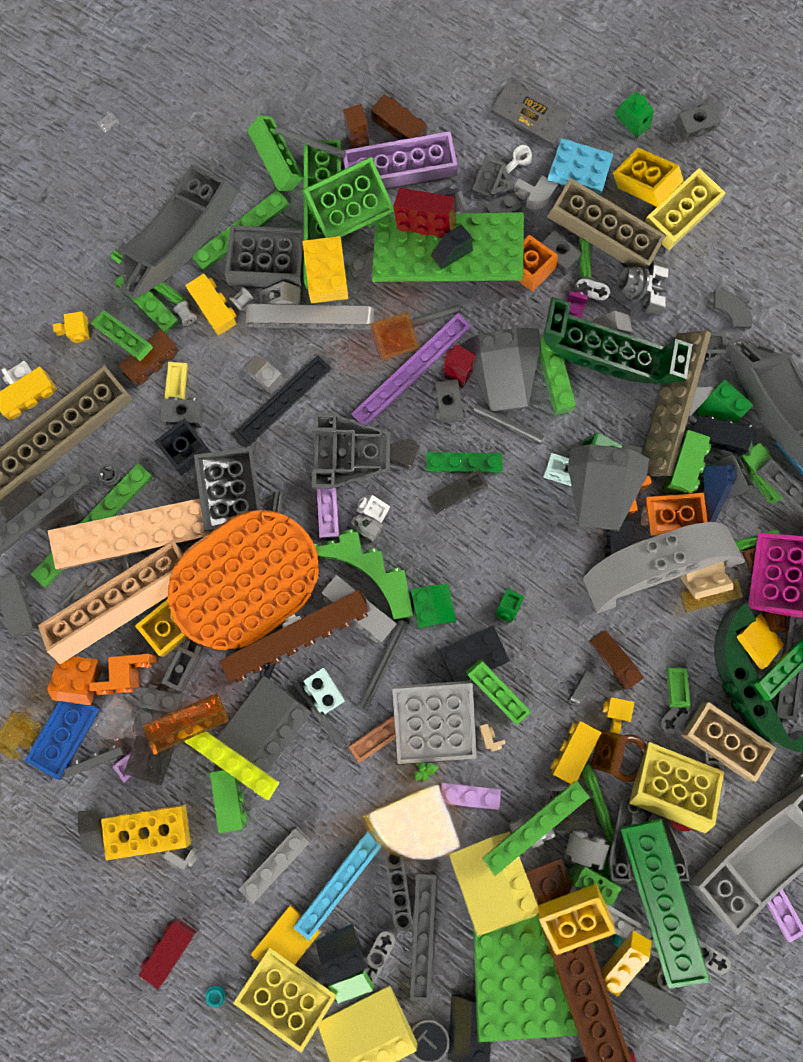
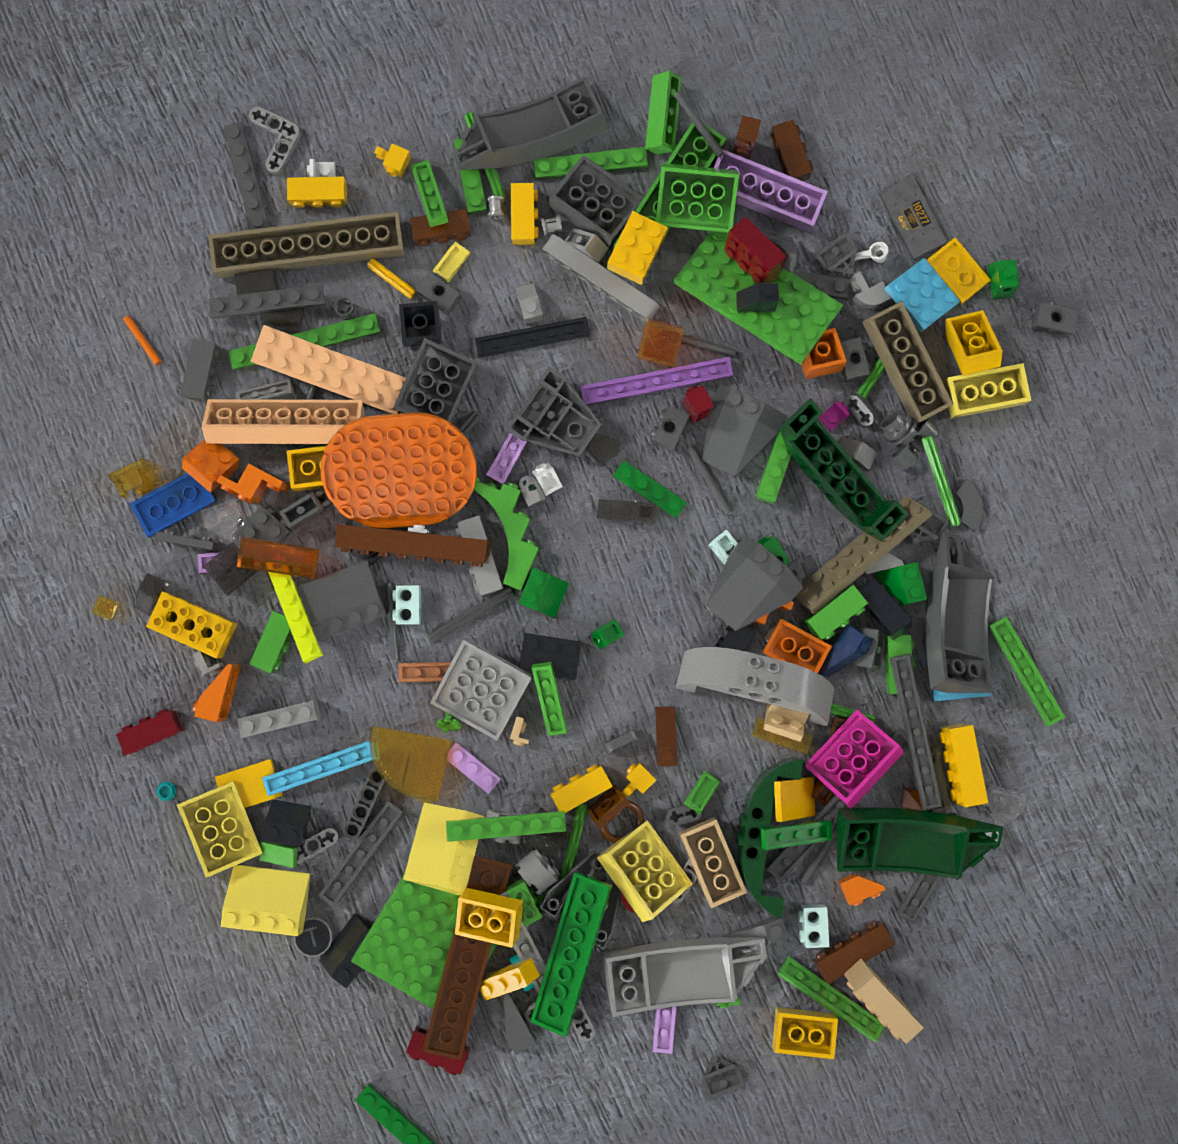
camera: 30 degrees right, 5 degrees up
none -> clear yellow plate [91,595,119,620]
none -> orange slope [193,664,241,722]
none -> yellow axle [367,258,416,299]
none -> bright green axle [922,436,961,527]
none -> yellow tile [927,237,991,305]

